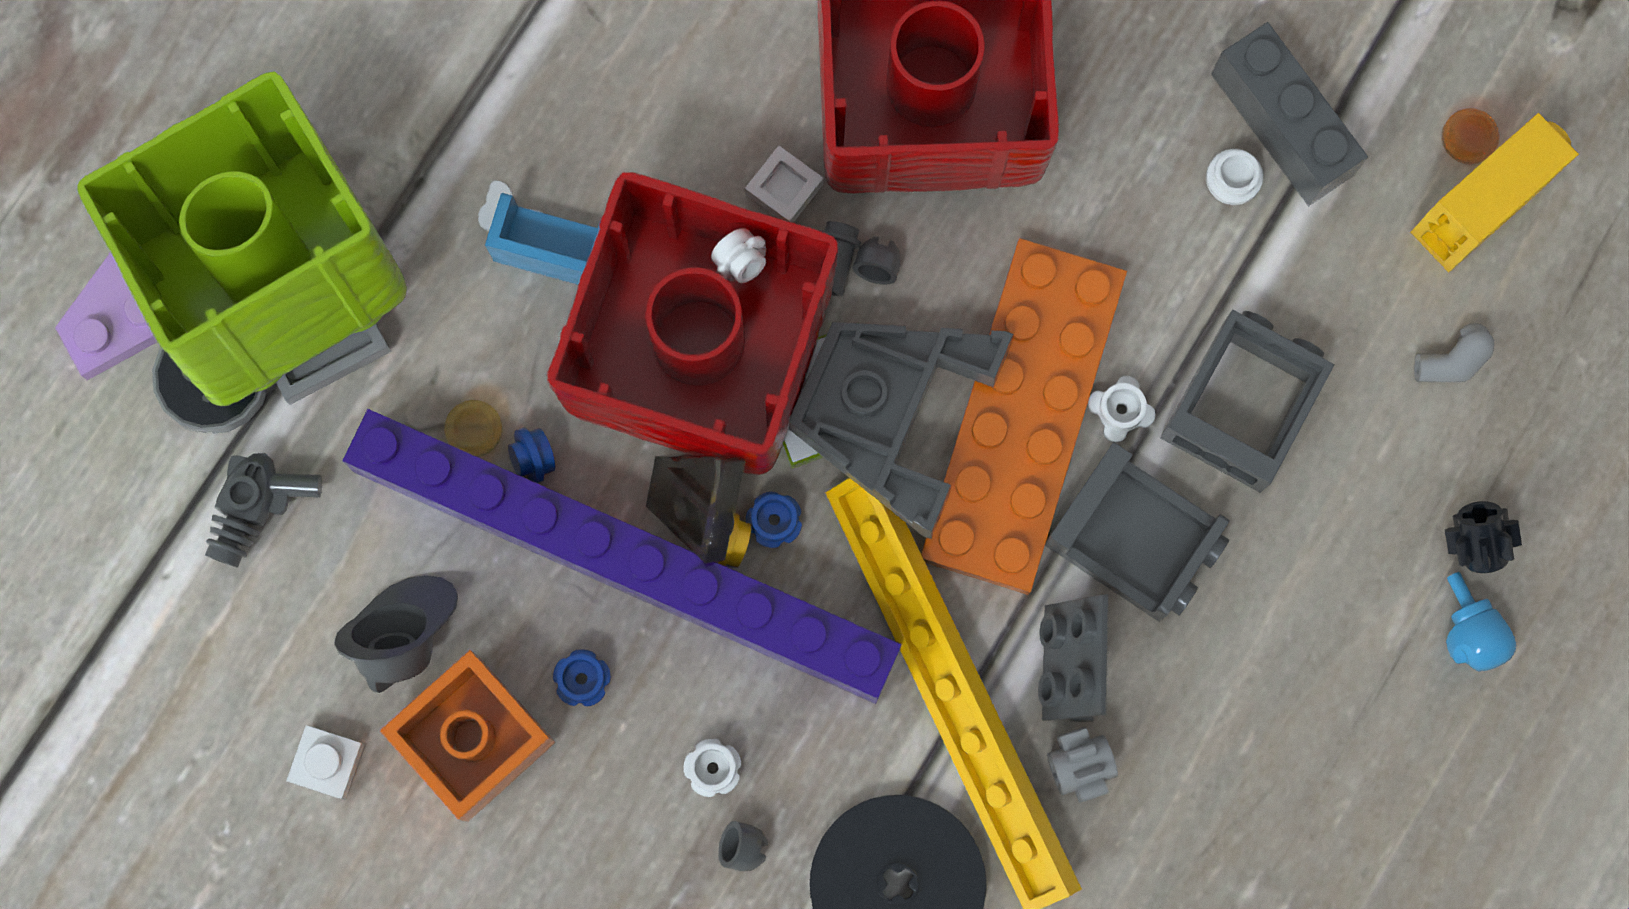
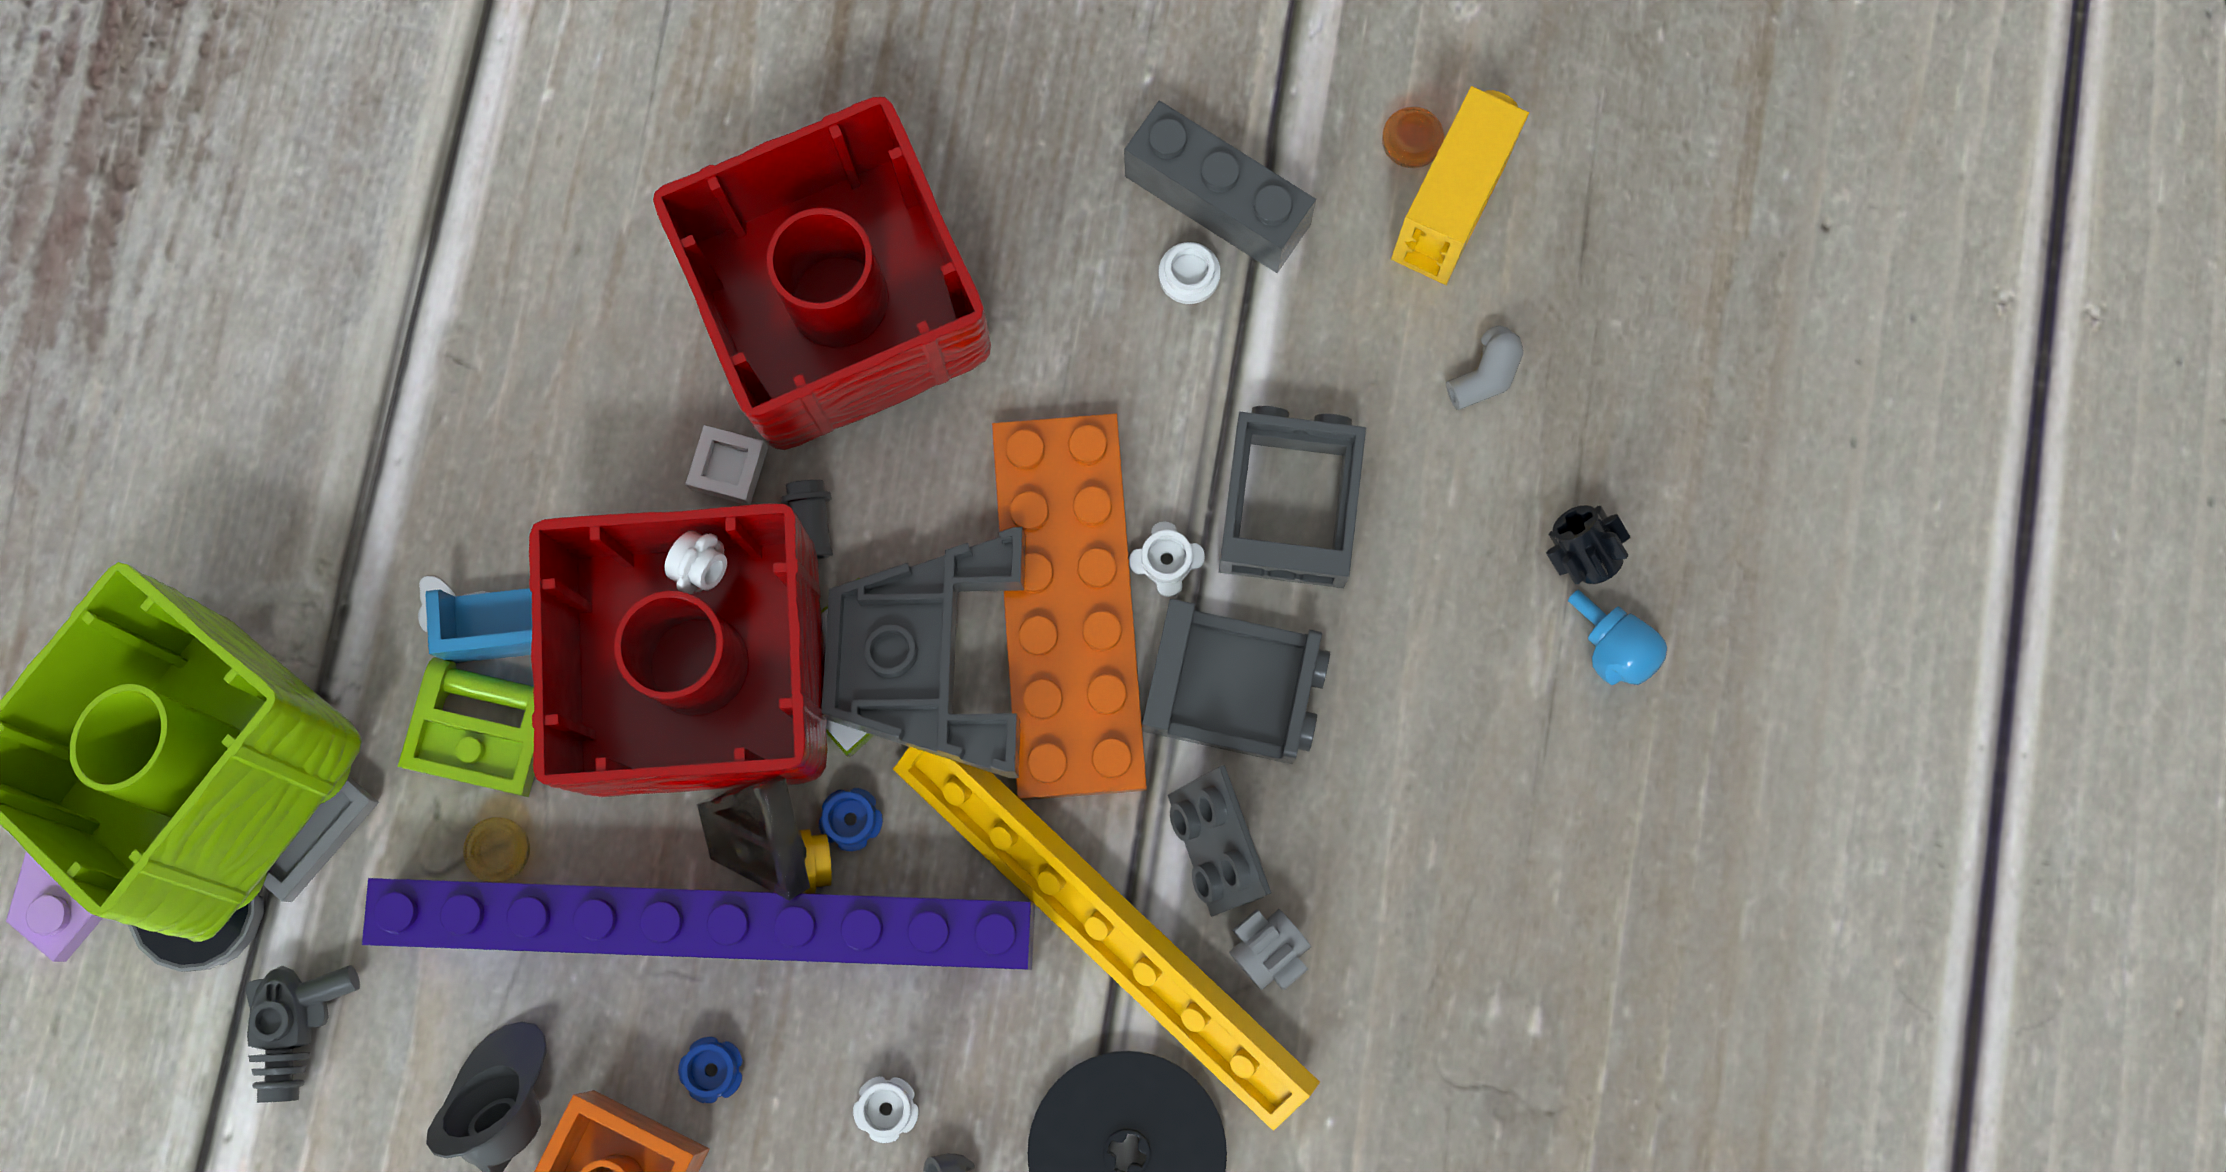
camera: 15 degrees left, 0 degrees up
blue plate [508,427,556,483] -> none
dark grey hinge [853,236,901,285] -> none
none -> lime plate [397,657,535,797]

